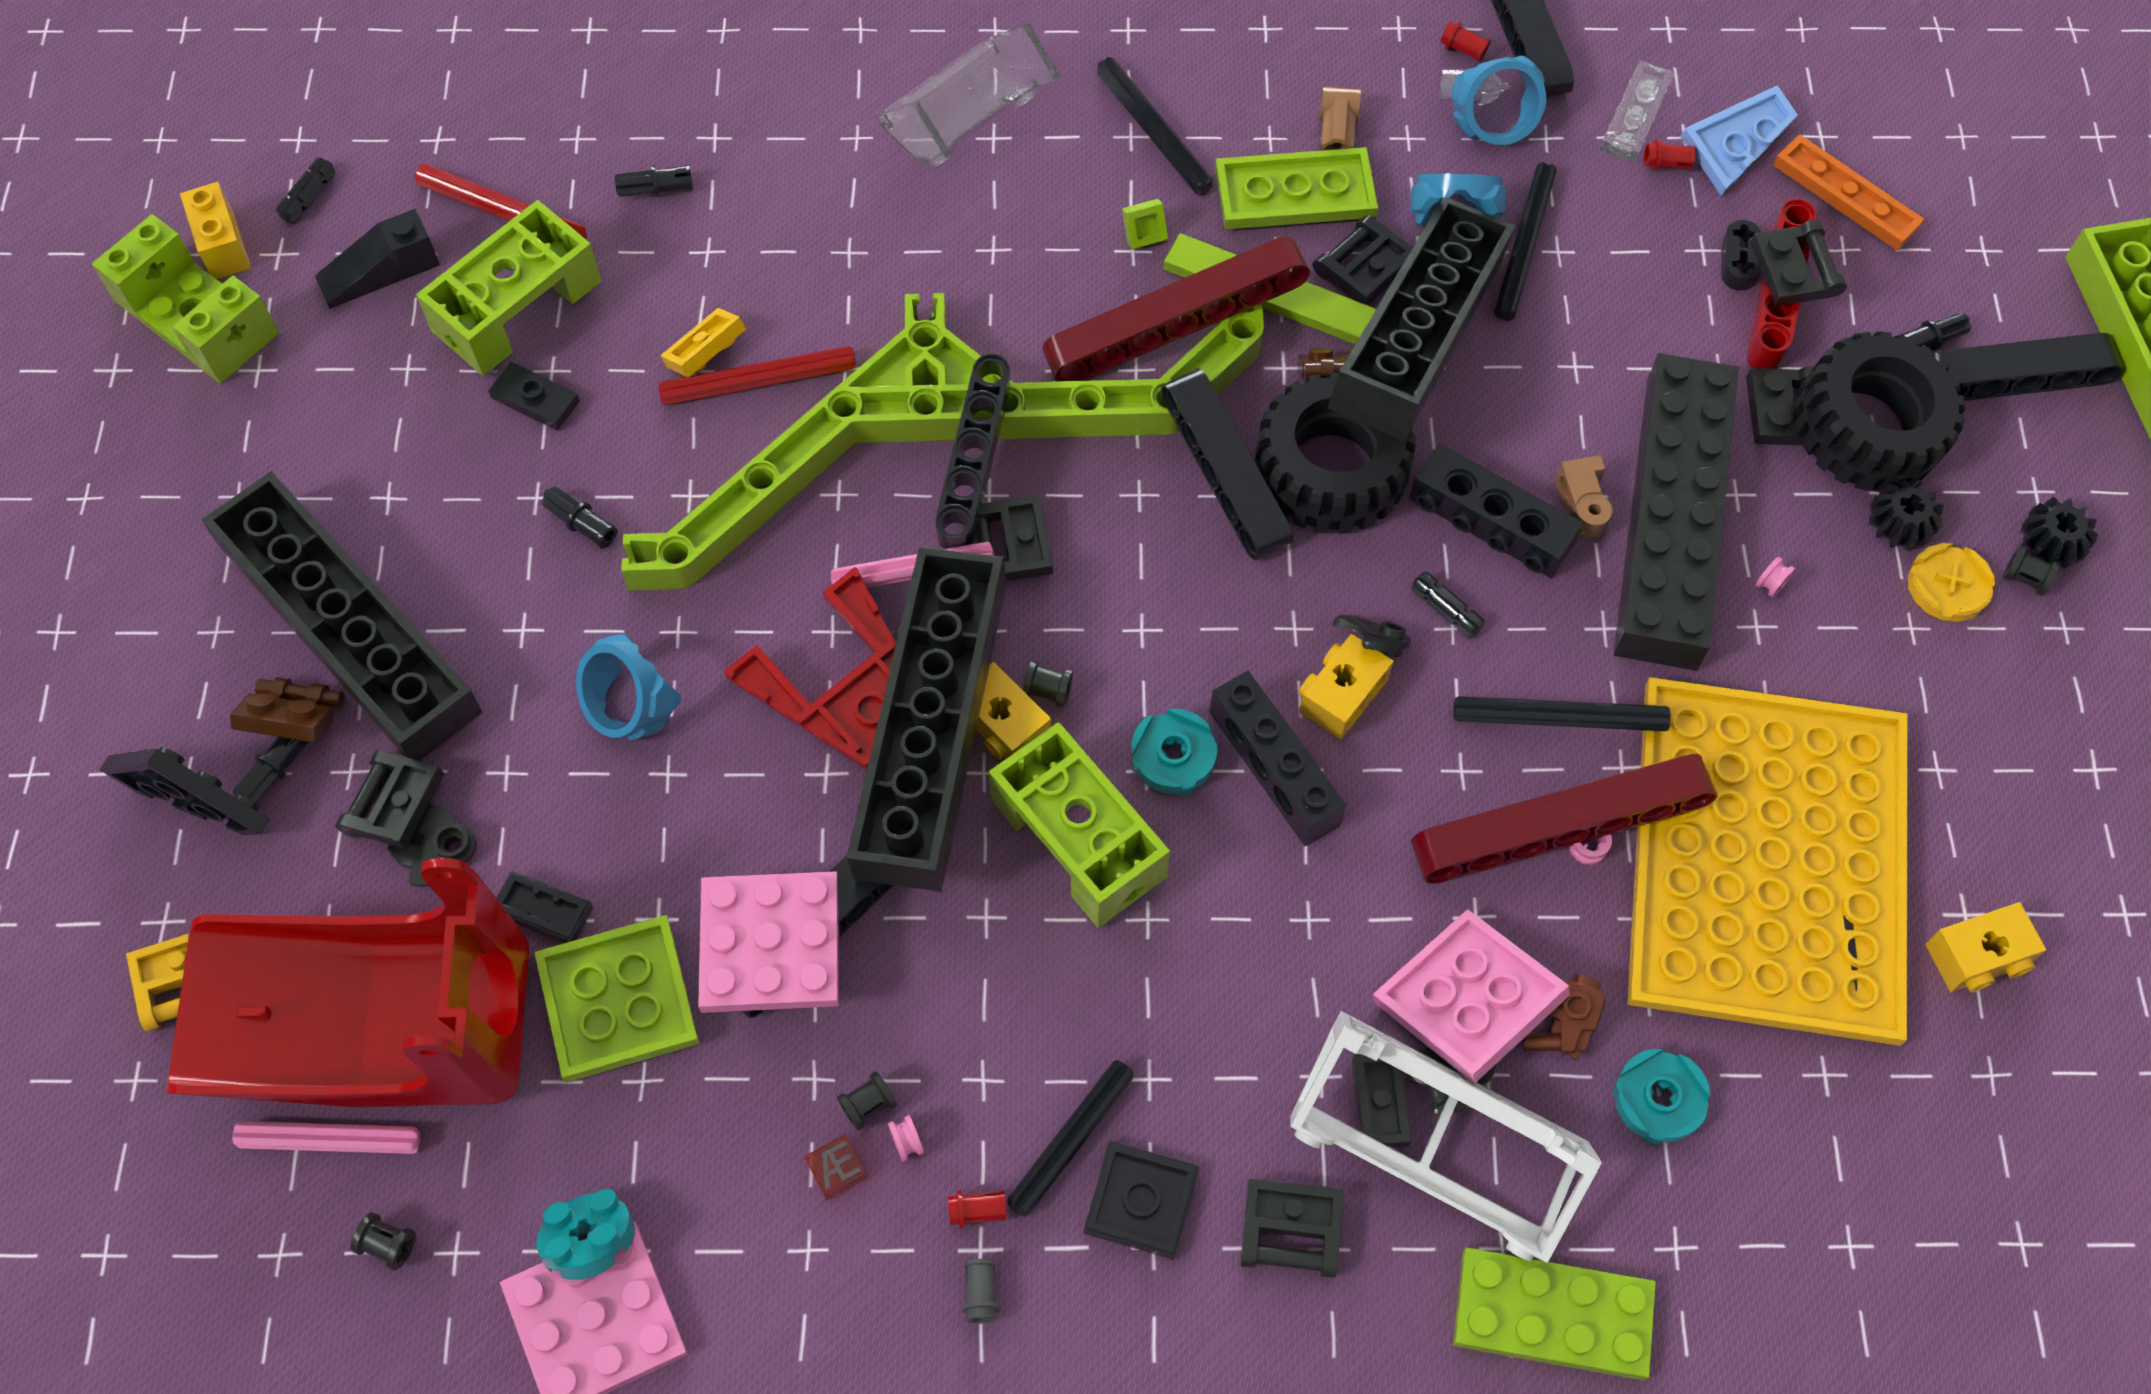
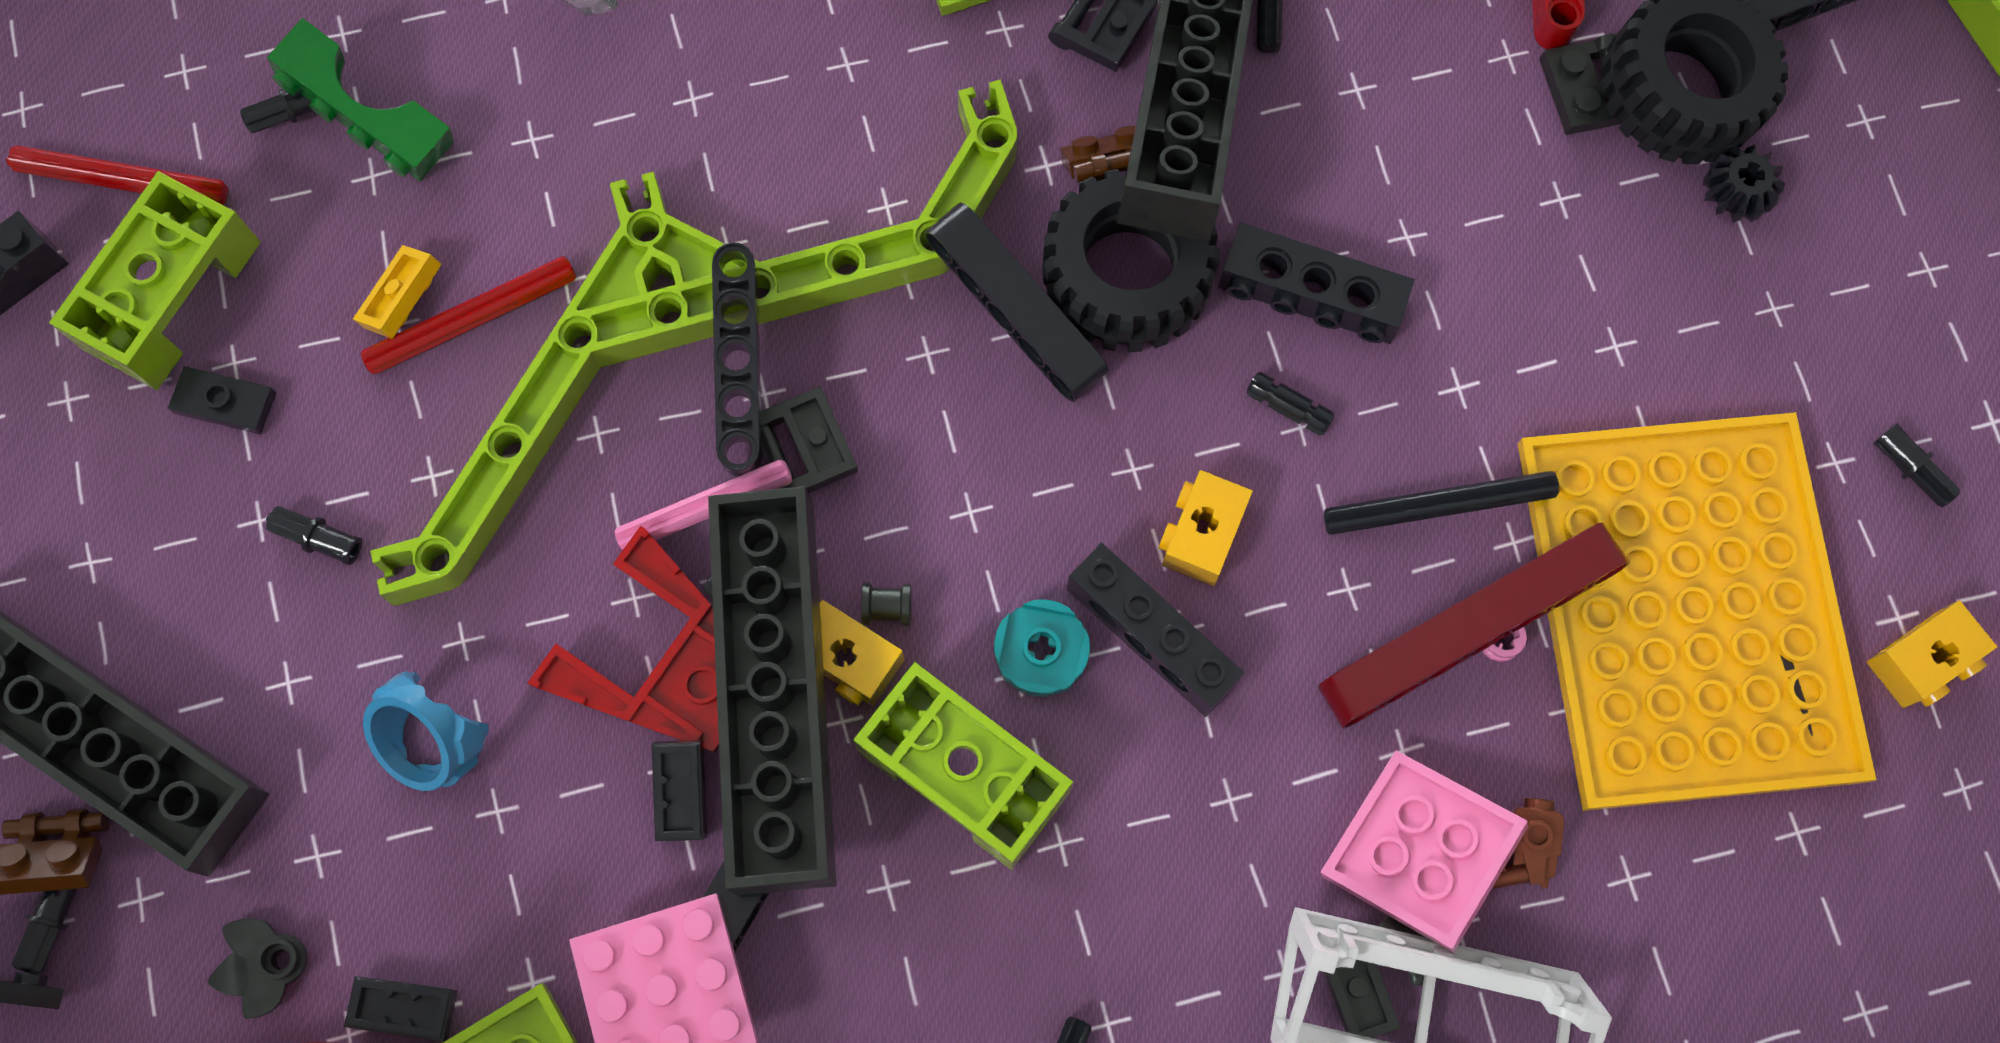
camera: 15 degrees left, 10 degrees up
pearl dark grey plate [335,750,444,849] -> none
dark red beam [1042,236,1310,382] -> none
lime tile [1122,199,1168,249] -> none
lime tile [1163,233,1376,344] -> none
pearl dark grey plate [1332,614,1411,657] -> none
medium nougat leg [1554,455,1613,540] -> none
pearl dark grey brick [1613,353,1739,671] -> none
teal plate [1613,1049,1710,1145] -> none
bright pink bush [1755,556,1796,598] -> none
yellow tile [1908,543,1995,622] -> none
pearl dark grey bush [2002,545,2060,596] -> none
black gear [2020,497,2098,569] -> none
none -> green arch [267,18,454,182]
none -> black plate [651,740,707,841]
none -> black axle [1873,423,1960,507]

